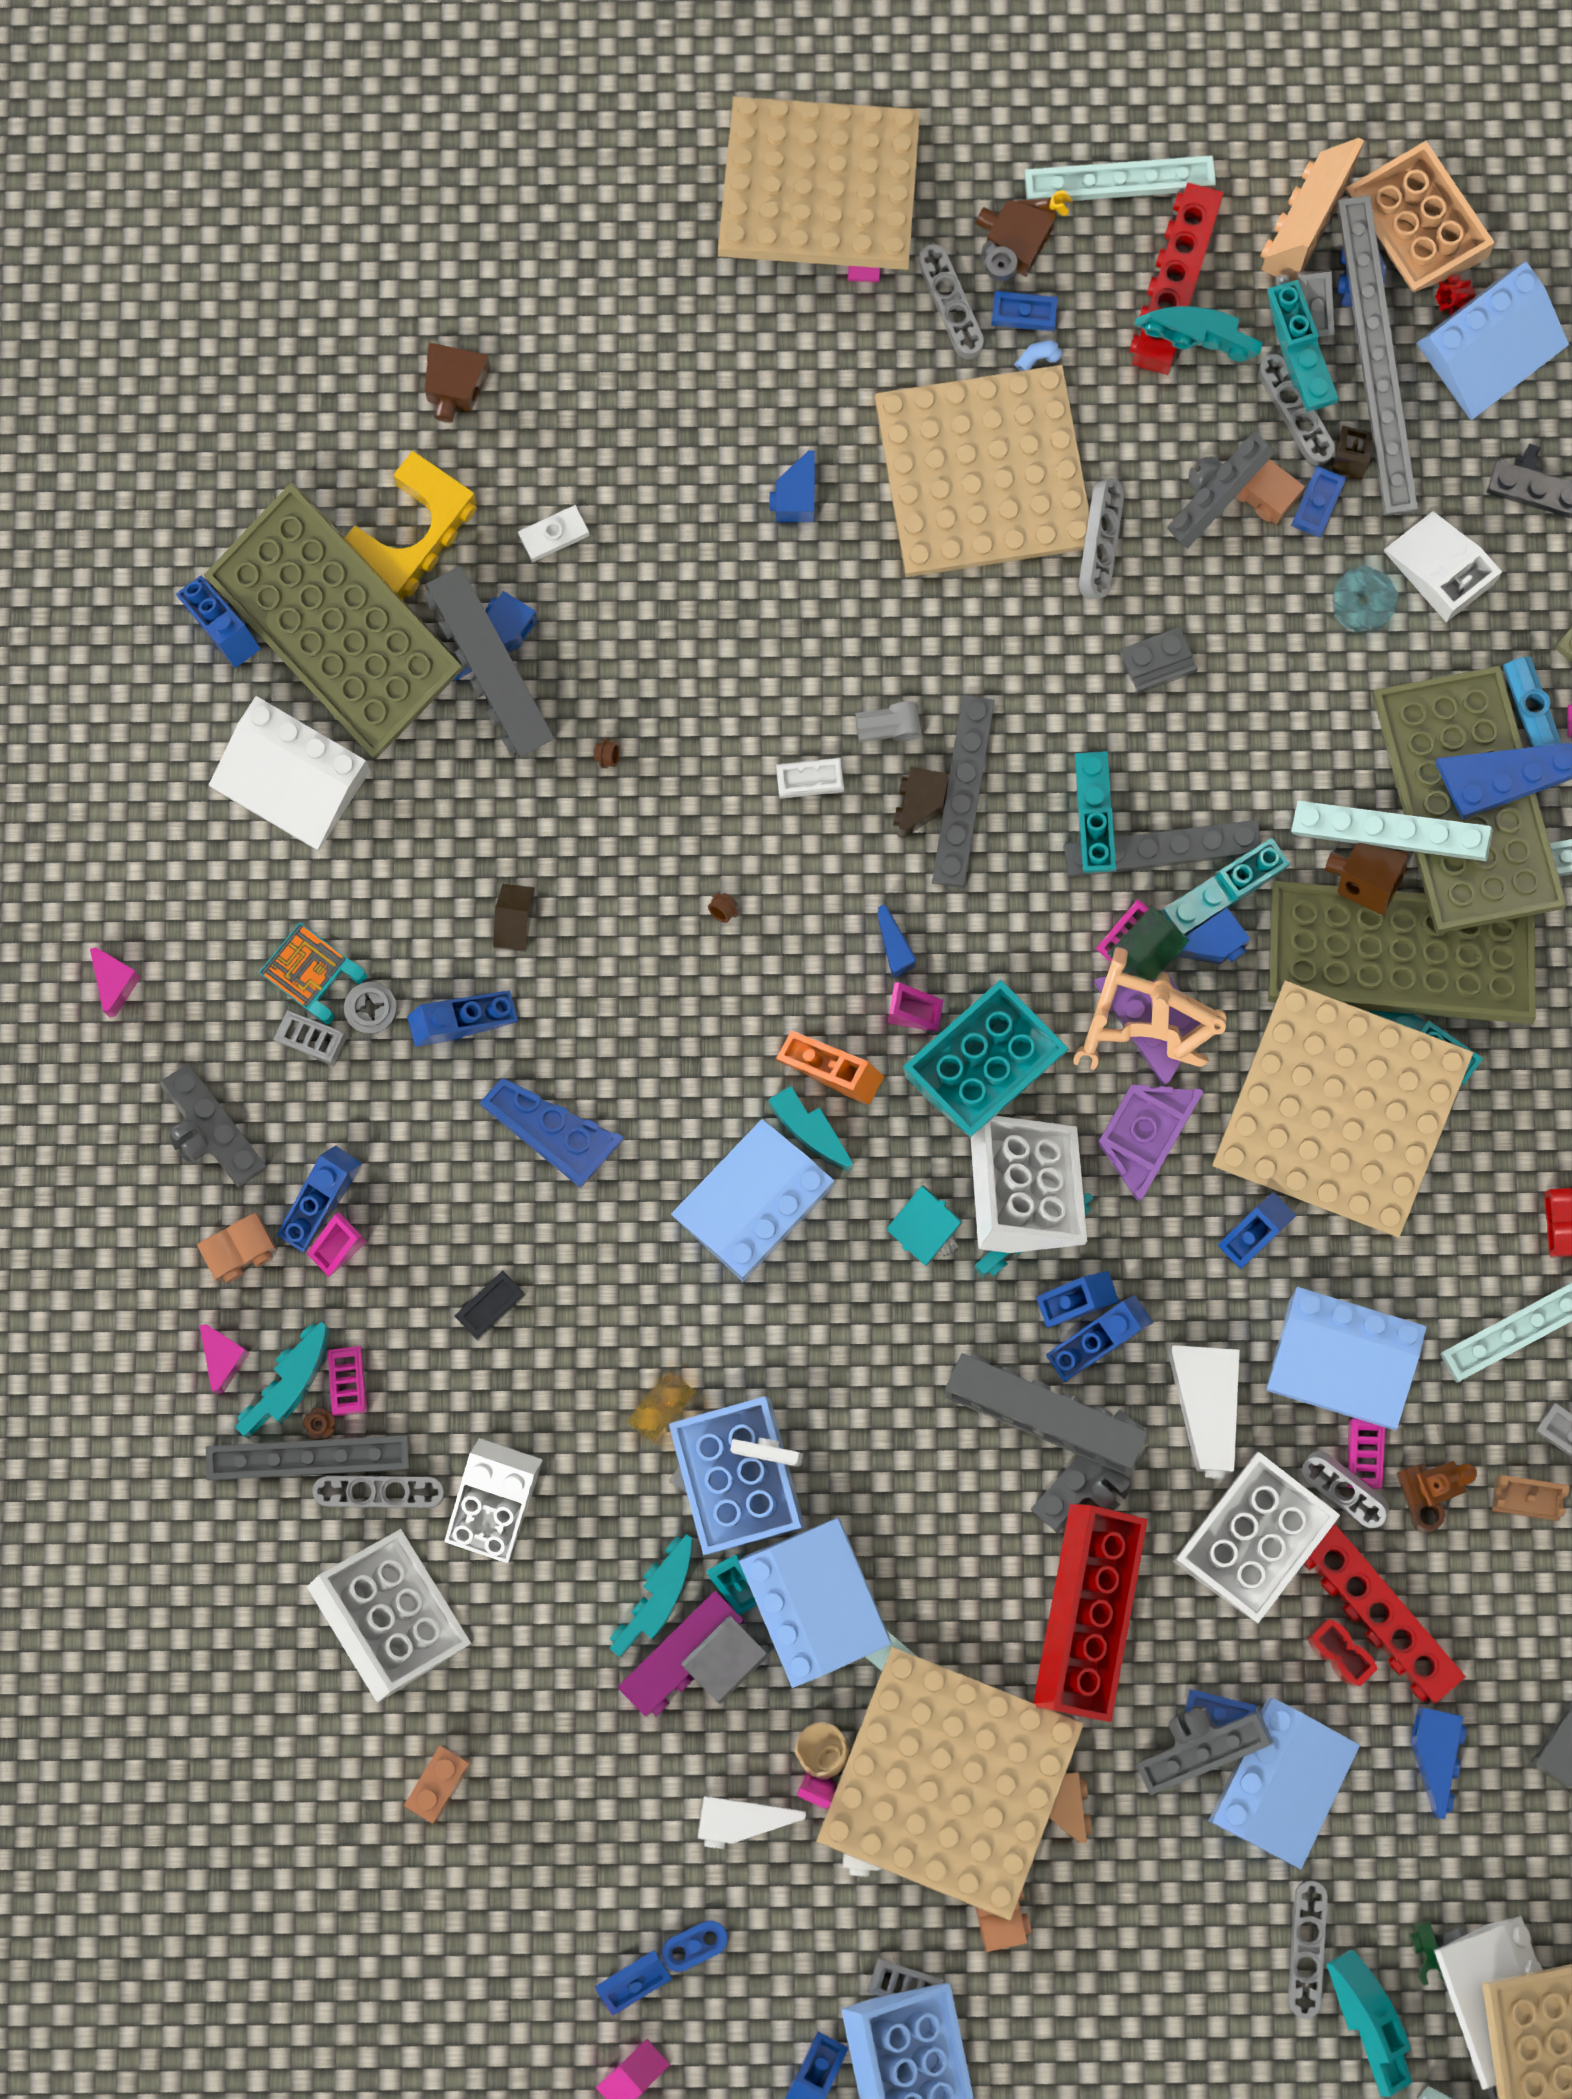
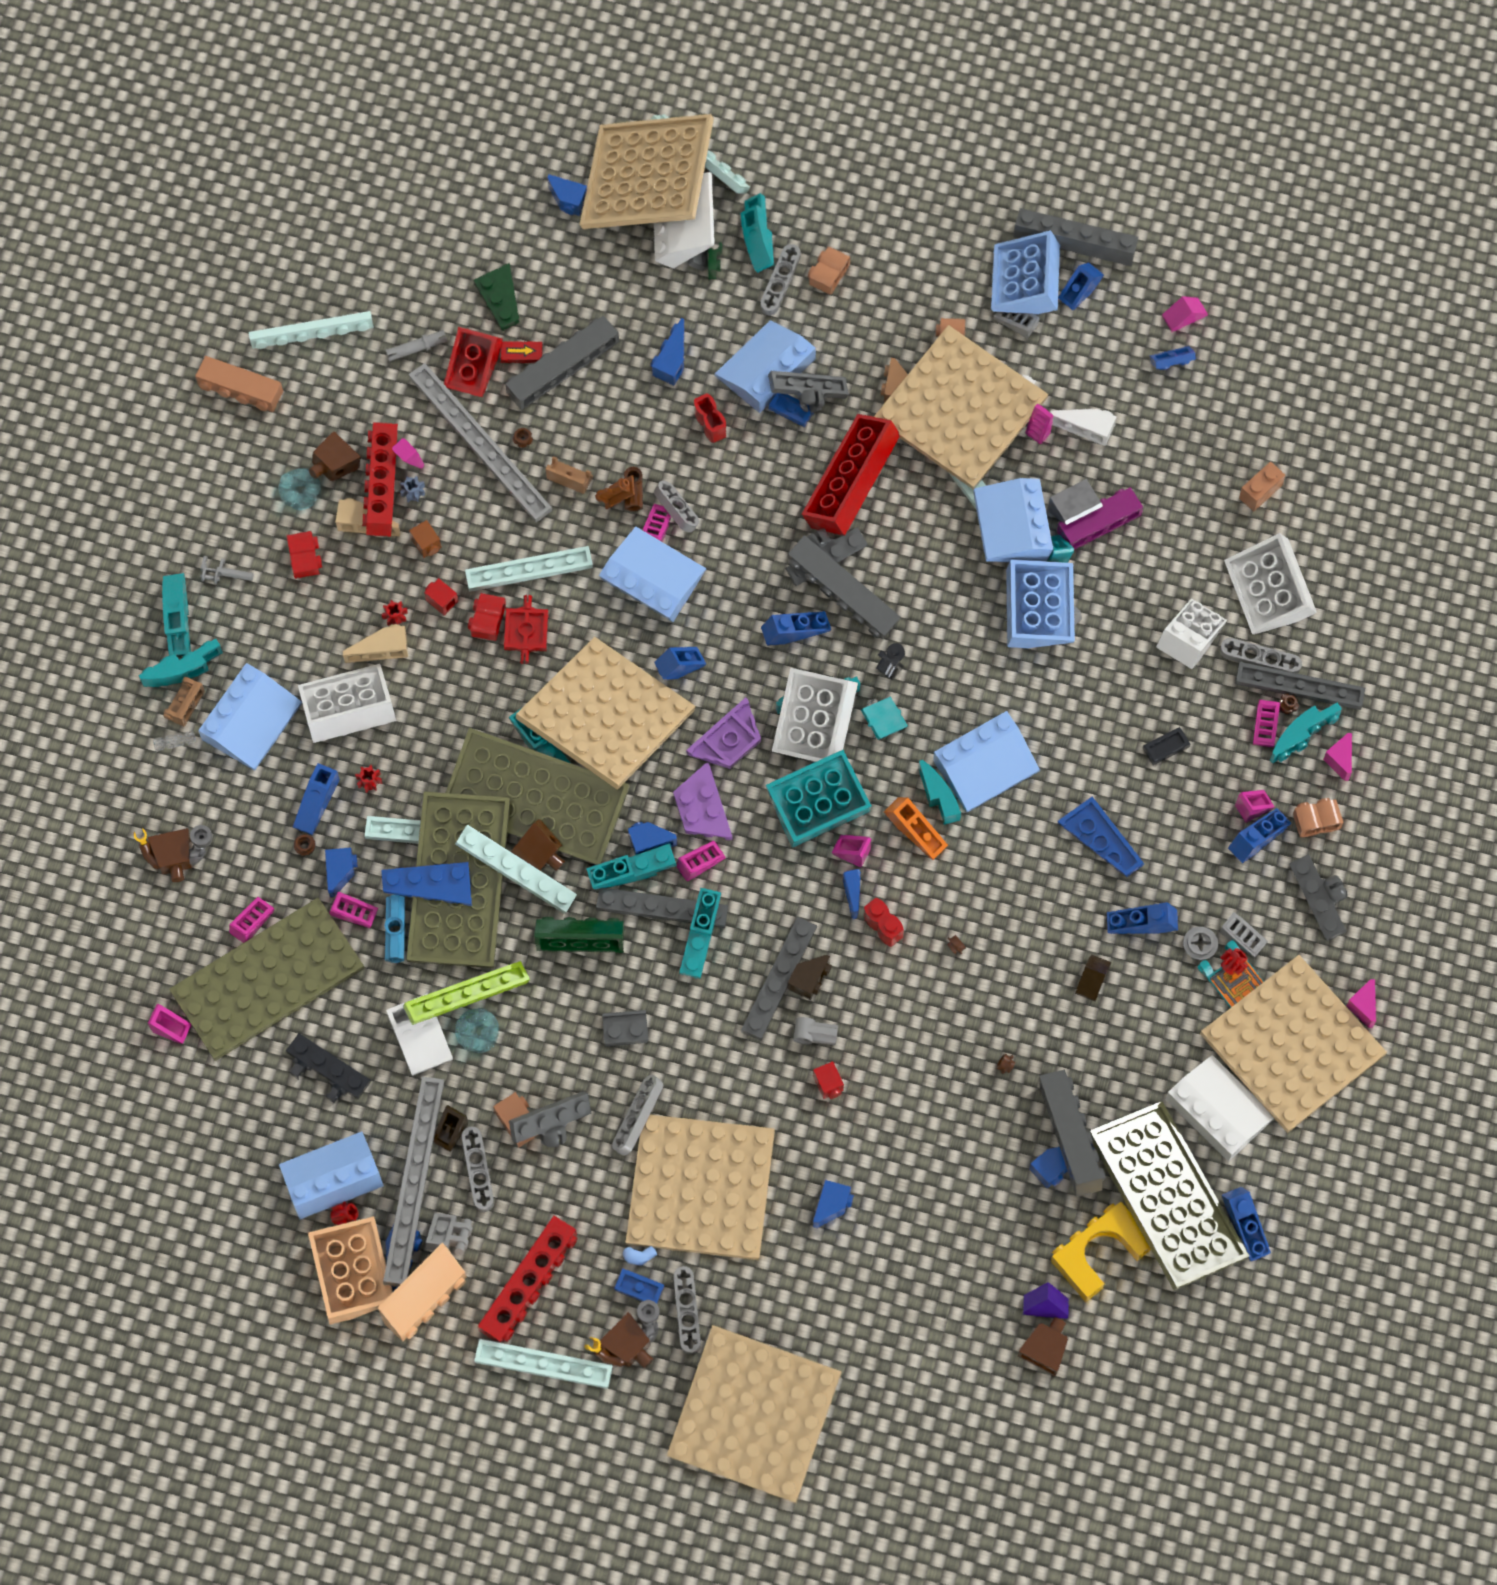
camera: 165 degrees left, 10 degrees down
white plate [518,505,590,563] -> none
teal slope [609,1534,693,1657] -> none
clear yellow slope [627,1372,696,1446] -> none
blue plate [662,1920,728,1972] -> none
white plate [730,1438,803,1467] -> none
white plate [776,758,844,799] -> none
tan hair [795,1722,850,1779] -> none
blue slope [1036,1271,1119,1328] -> none
light nougat piece [1073,947,1226,1070] -> none
clear green brick [1107,906,1190,981] -> none
teal slope [1134,306,1263,362] -> none
white slope [1168,1345,1239,1479] -> none
white slope [1173,1452,1340,1623] -> none
teal slope [1267,280,1339,412] -> none
blue plate [1291,466,1346,538] -> none
red brick [1303,1523,1466,1704] -> none
none -> lime plate [403,961,530,1025]
none -> red plate [504,595,549,664]
none -> dark green slope [534,917,625,953]
none -> nougat brick [808,247,850,295]
none -> red brick [813,1061,844,1099]
none -> red brick [863,898,904,947]
none -> black hips [876,643,905,678]
none -> dark purple slope [1023,1282,1069,1319]
none -> tan plate [1200,955,1387,1133]
none -> red gear [1220,948,1248,975]

